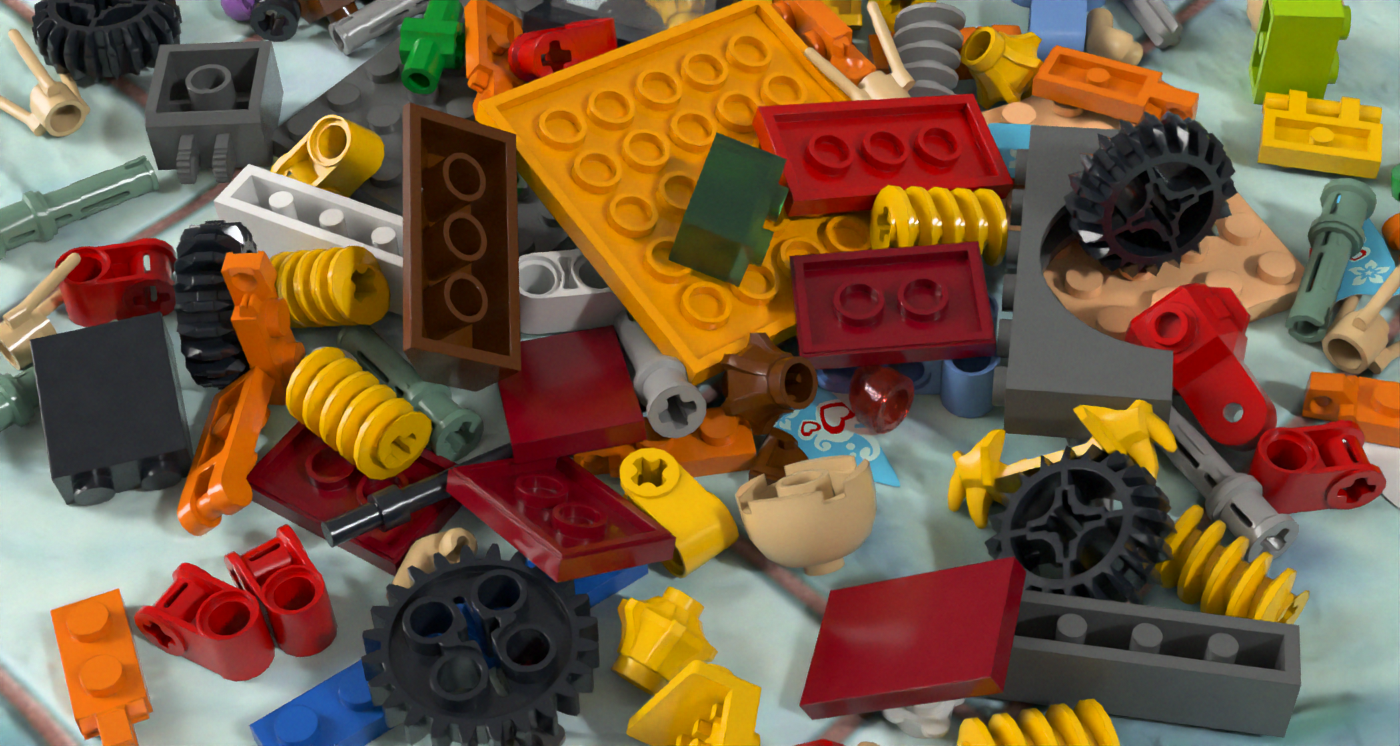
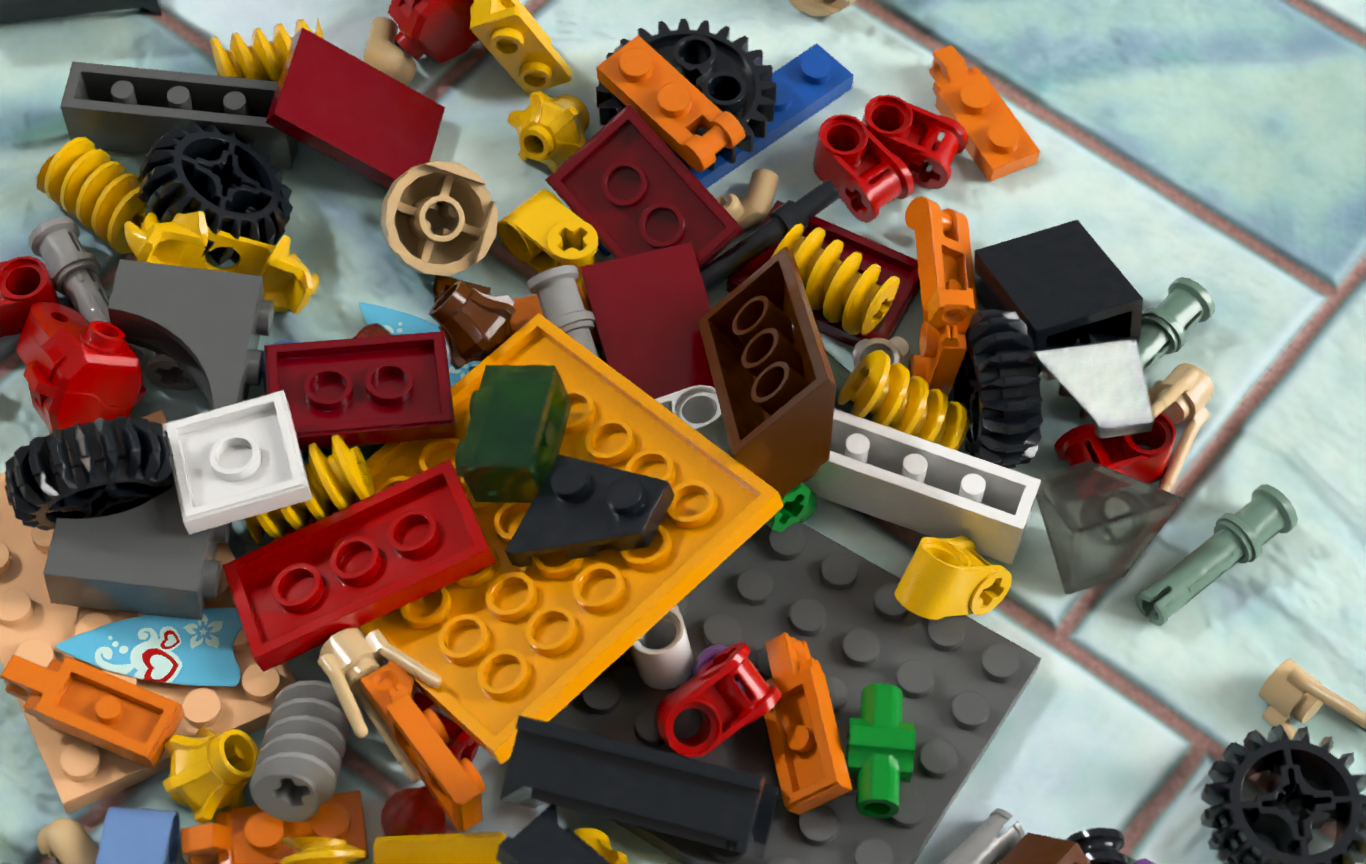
camera: 170 degrees right, 10 degrees up
dark grey hinge [144,41,284,184] -> none
none -> white tile [163,390,312,534]
none -> black wing [505,454,675,567]
none -> orange plate [596,35,745,172]
none -> clear smoke slope [1033,339,1154,439]
none -> clear smoke slope [1034,460,1185,594]

